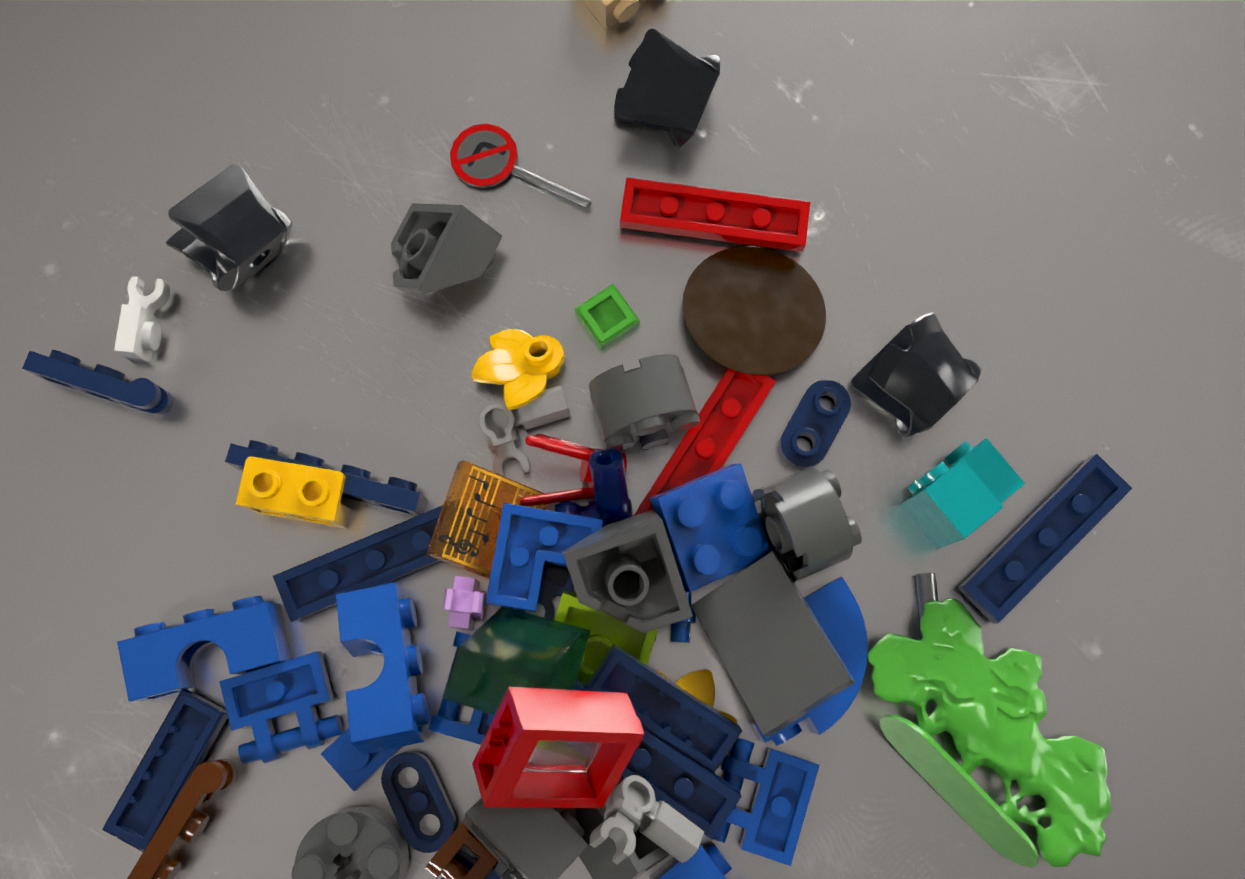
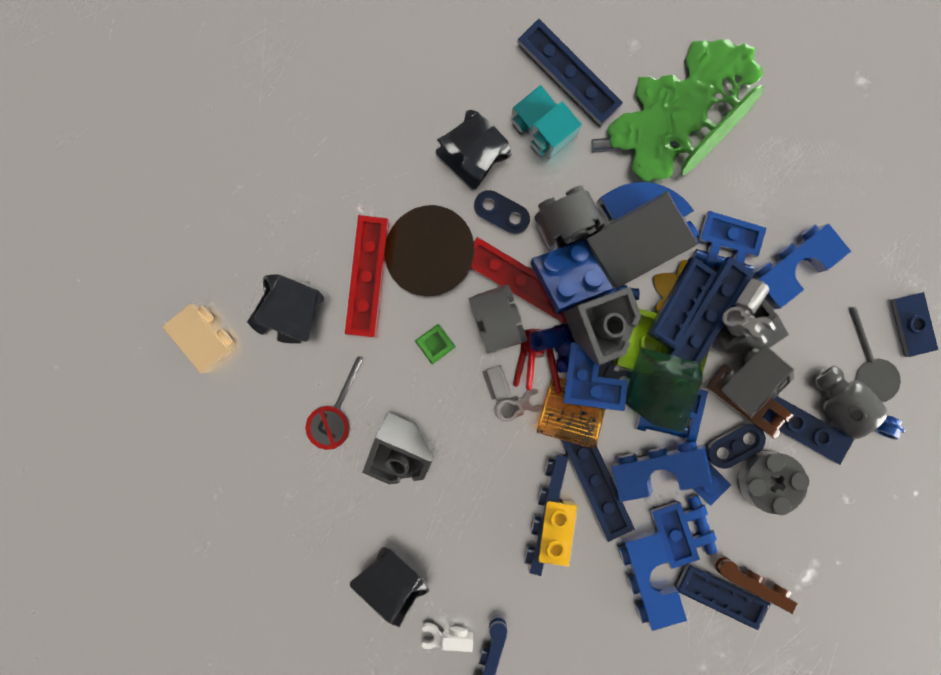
camera: 90 degrees left, 10 degrees up
lavender plate [443,576,487,631] -> none
yellow plate [471,329,565,410] -> none
red window [472,687,644,808] -> none

